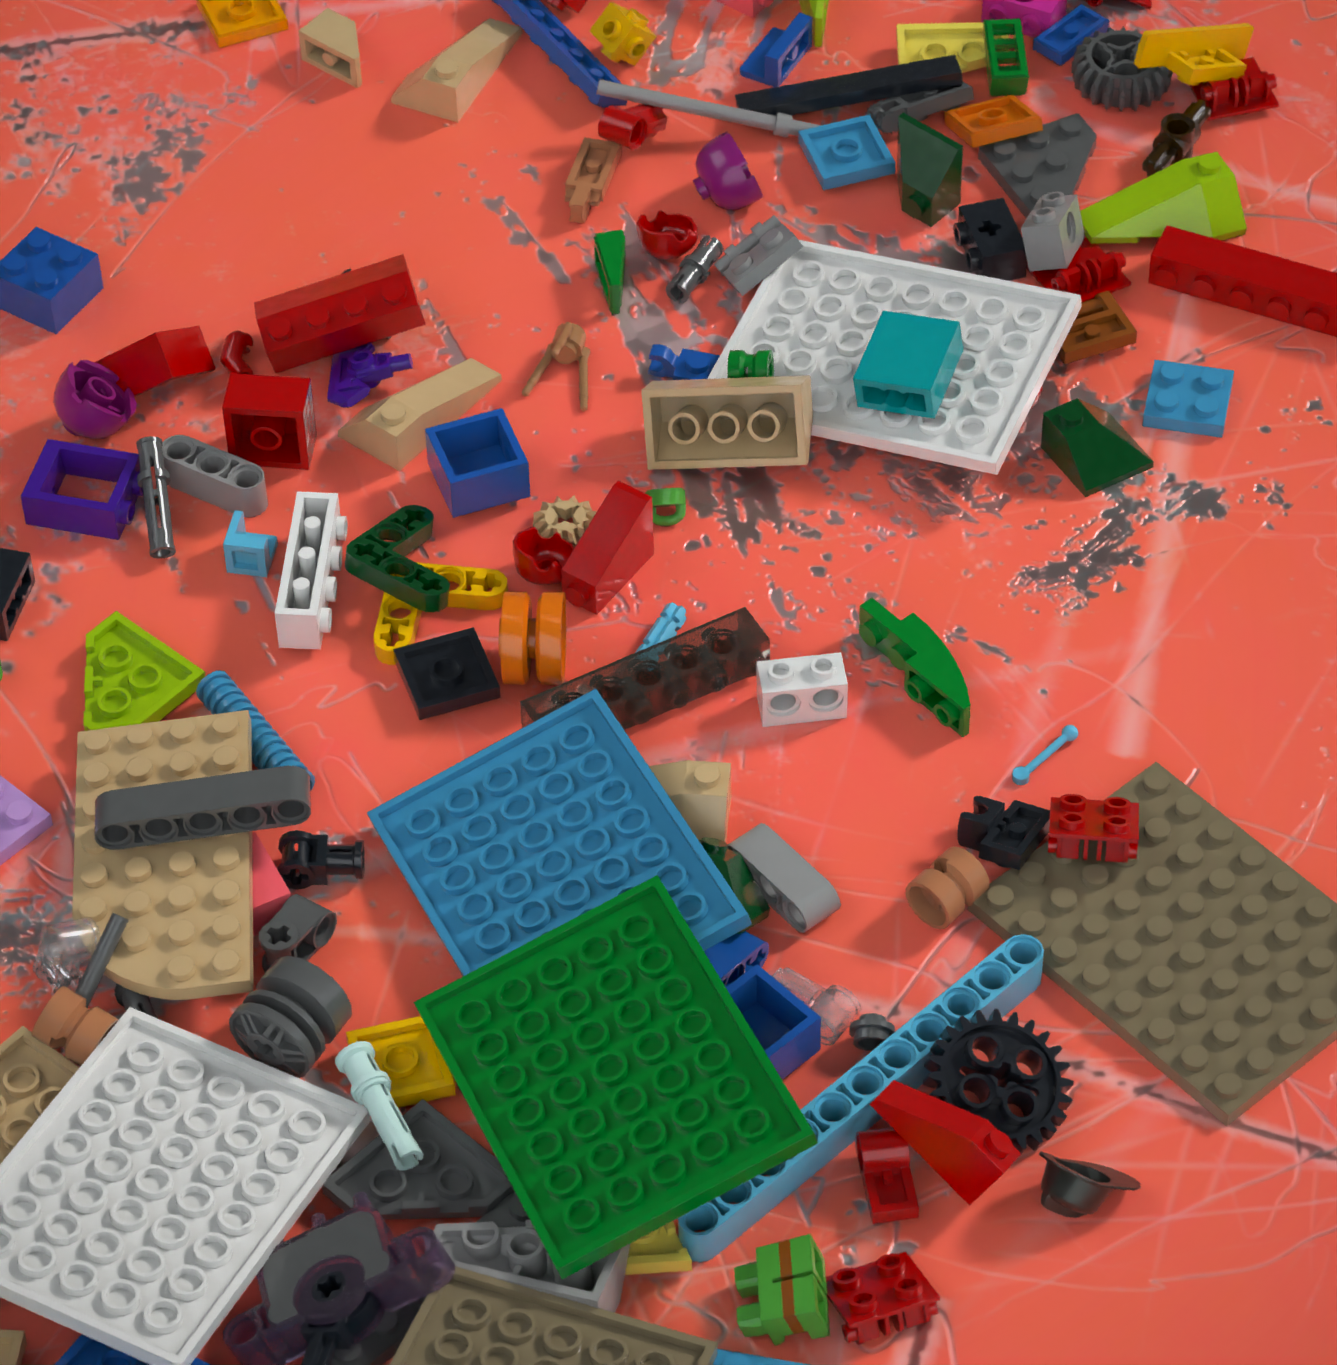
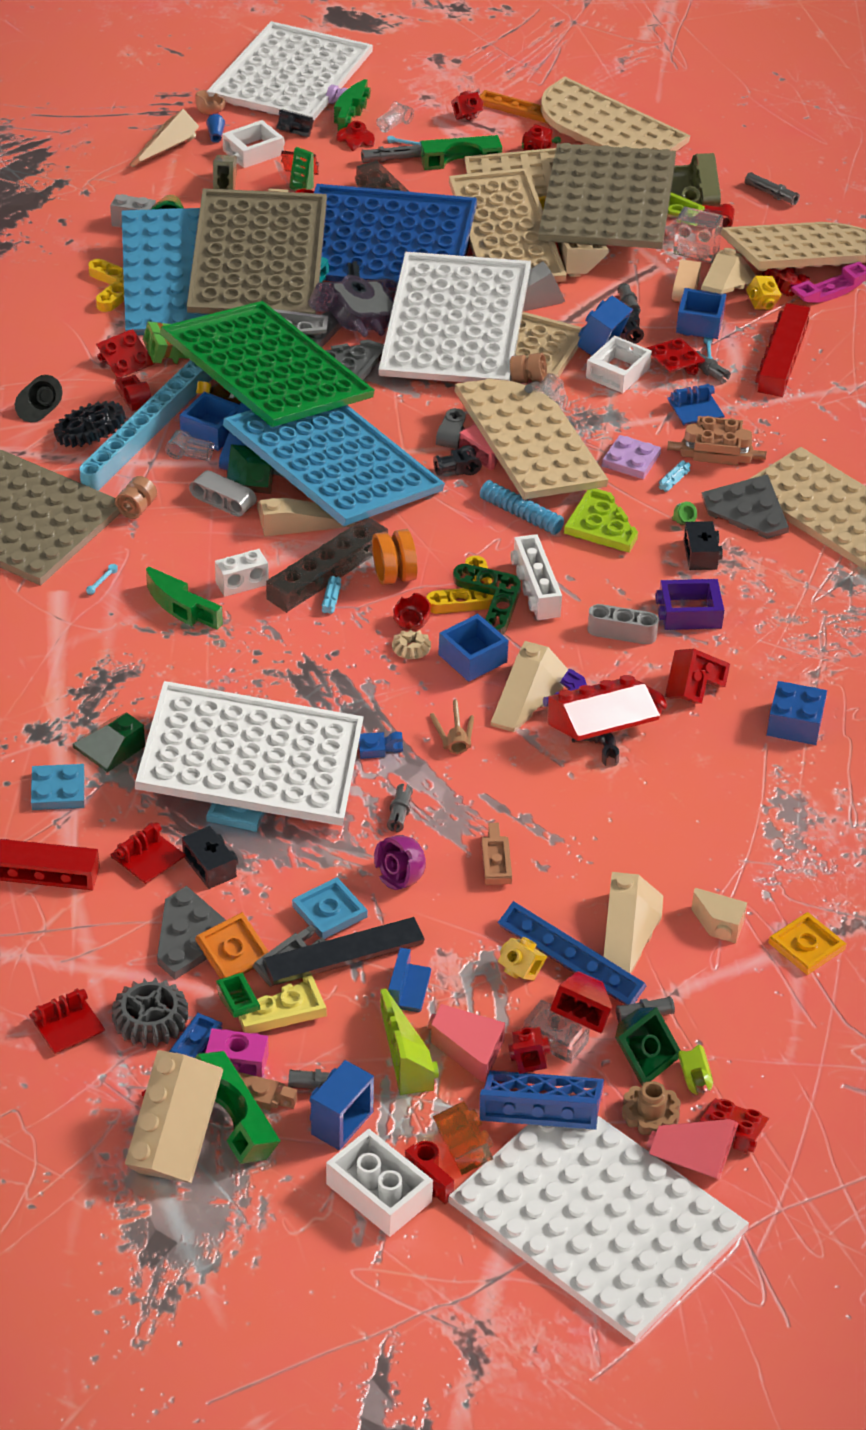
camera: 160 degrees right, 5 degrees down
magenta cylinder [53,360,137,439] -> none
dark grey beam [95,766,311,850] -> none
dark grey pin [136,436,176,559] -> none
red brick [222,373,317,470] -> none
medium azure panel [223,510,278,577] -> none
dark grey wheel [229,956,352,1078] -> none
light aqua pin [335,1041,424,1170] -> none
yellow plate [346,1016,456,1108] -> none
black plate [393,627,501,720] -> none
red slope [561,480,654,615] -> none
green slope [594,230,626,314] -> none
light grey bar [596,79,821,138] -> none
red piece [598,104,668,150] -> none
red hair [636,210,698,260] -> none
tan slope [641,375,813,470] -> none
bright green tile [645,488,686,526] -> none
light grey plate [714,215,804,296] -> none
green wheel [727,350,774,378] -> none
dark grey plate [849,1013,895,1051] -> none
teal brick [853,311,963,419] -> none
red slope [870,1080,1021,1206] -> none
dark green slope [897,113,963,227] -> none
black plate [957,796,1050,870] -> none
light grey brick [1021,192,1085,271] -> none
red hinge [1047,794,1139,863] -> none
dark orange plate [1058,291,1137,365] -> none
lime wedge [1080,152,1247,244] -> none
yellow bracket [1133,23,1254,85] -> none
dark brown axle [1142,100,1211,177] -> none

